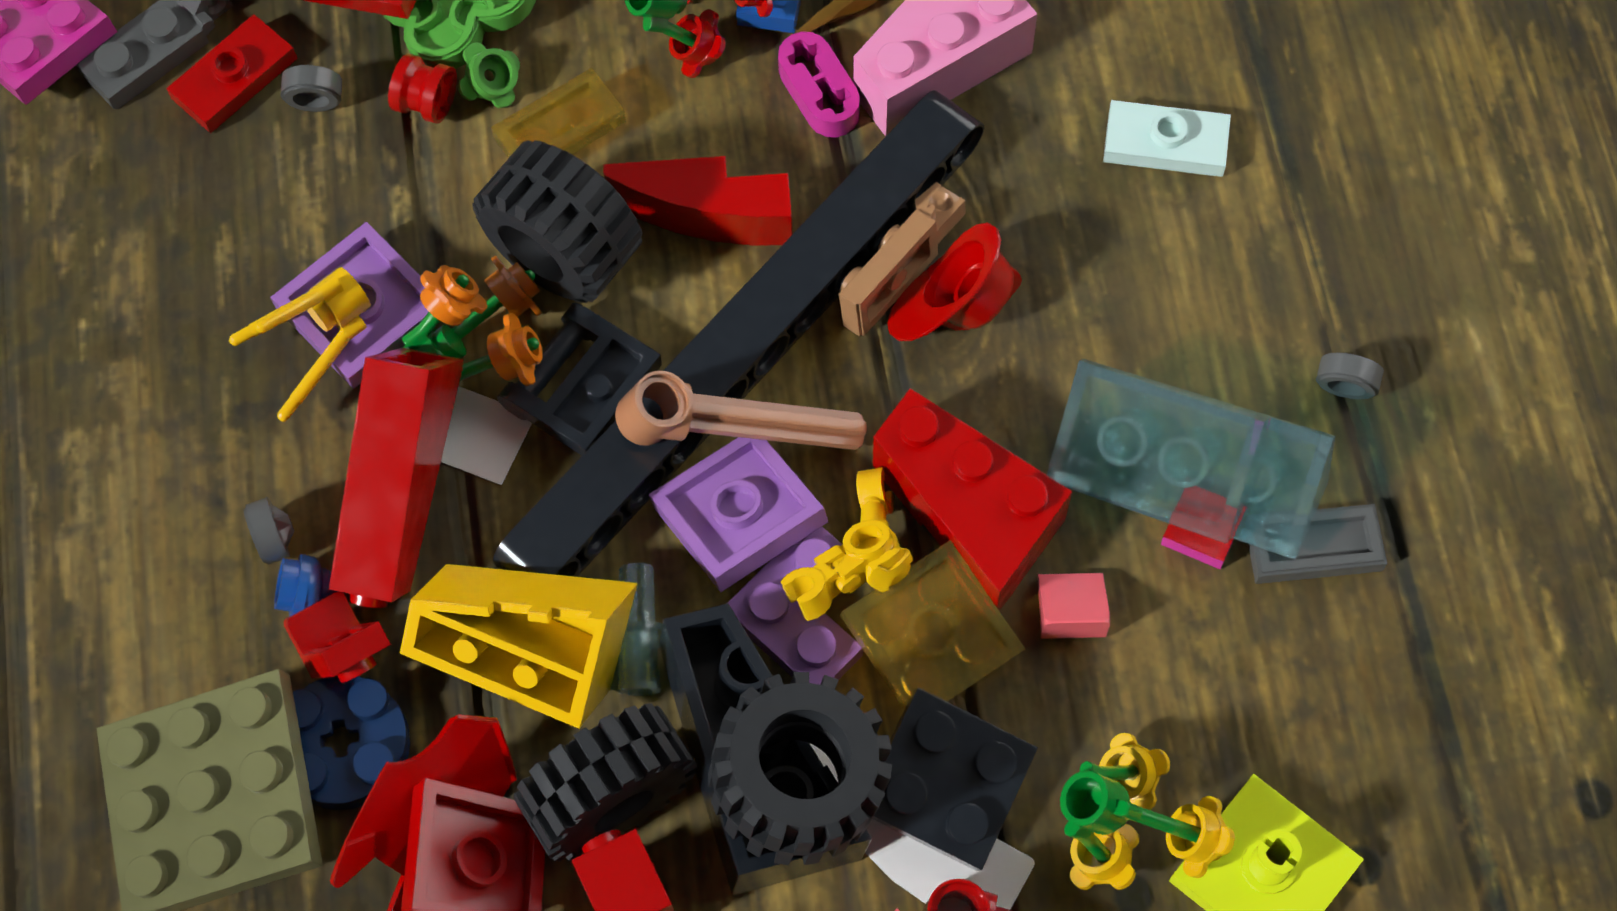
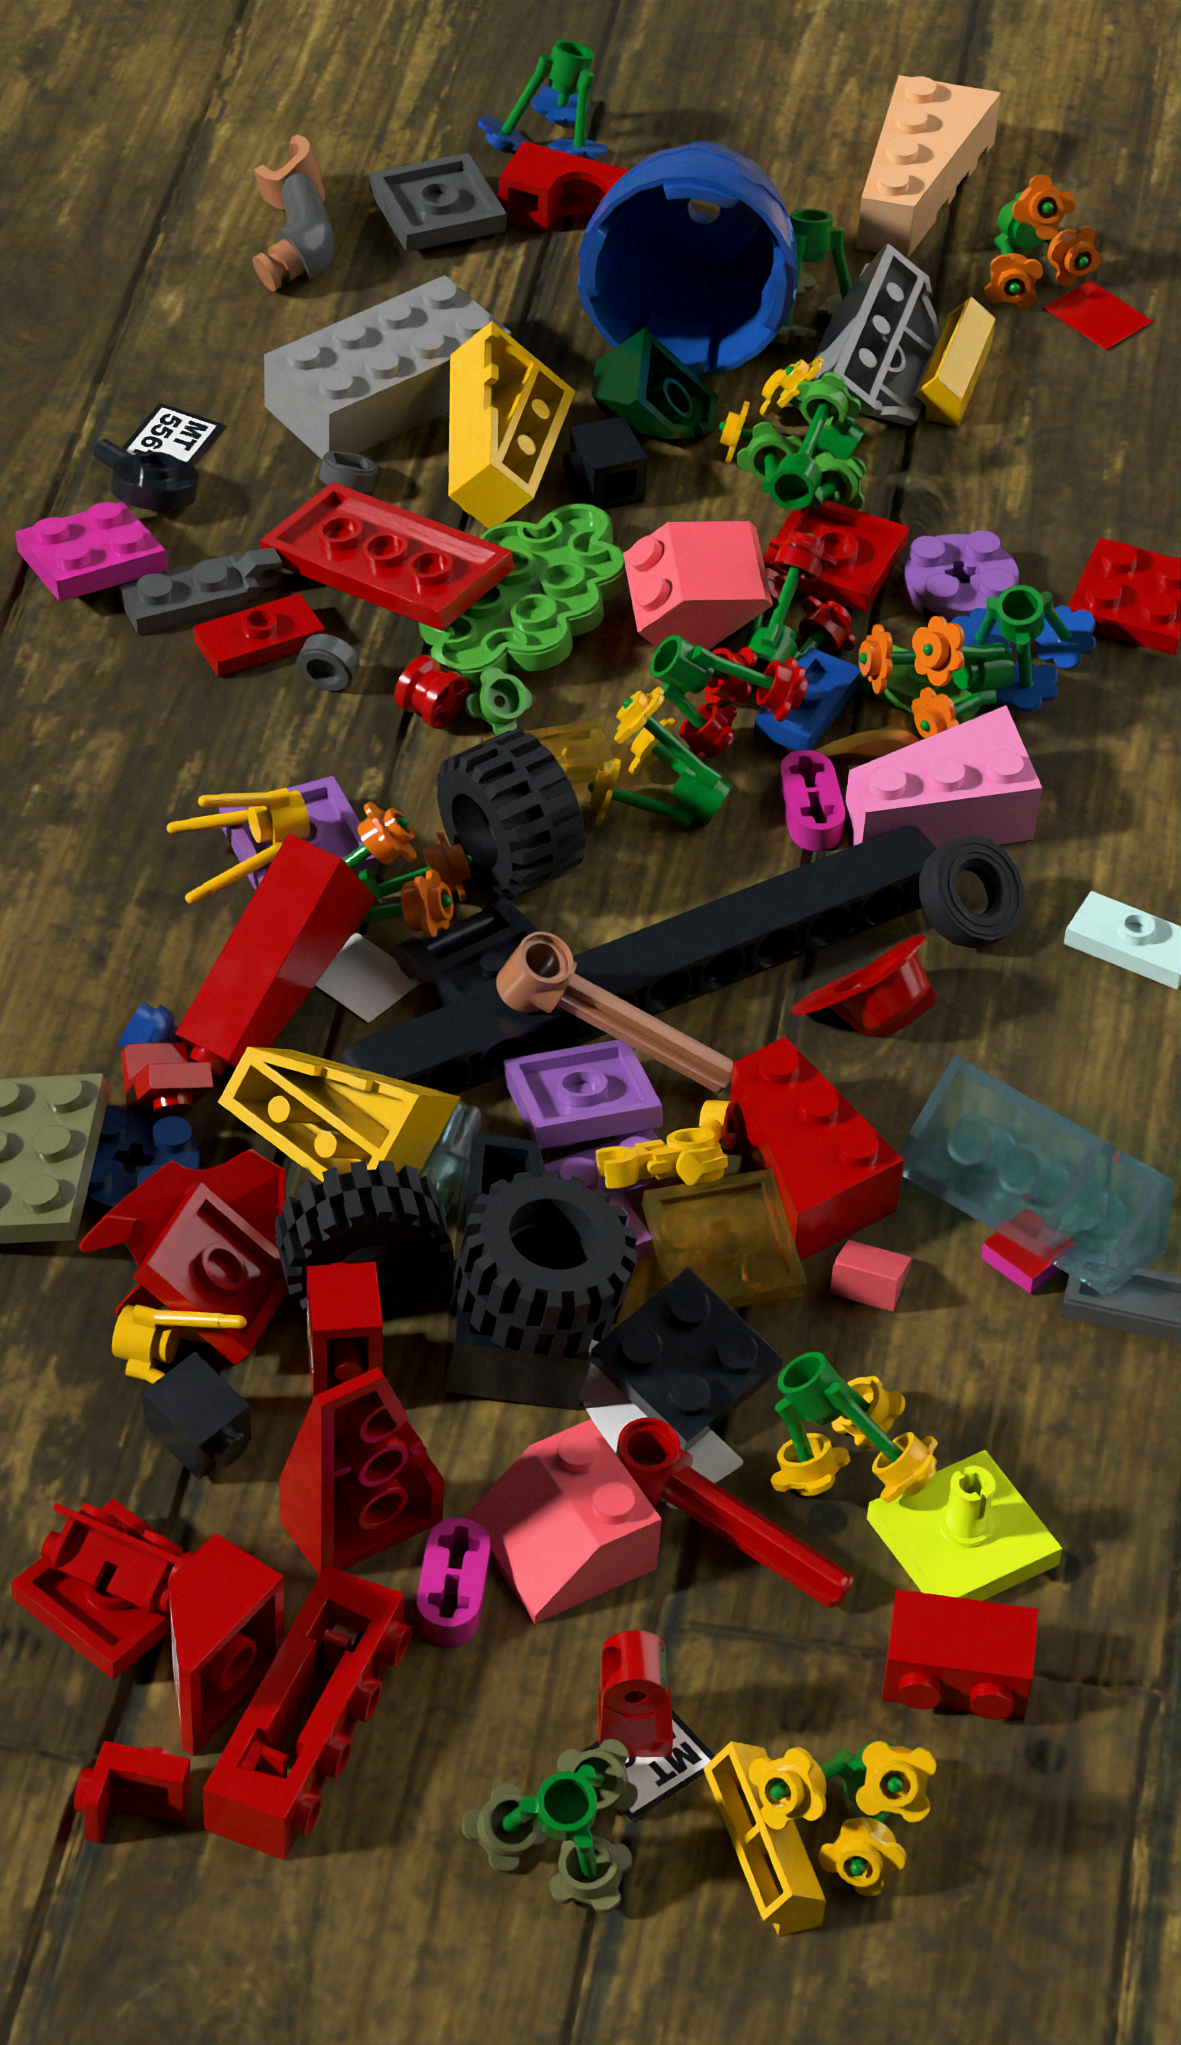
camera: 15 degrees right, 20 degrees down
dark grey tile [243,497,294,565] -> none
red slope [603,156,792,246] -> none
medium nougat hinge [839,182,966,337] -> none
none -> plant [588,686,732,829]
none -> black tyre [919,836,1024,949]

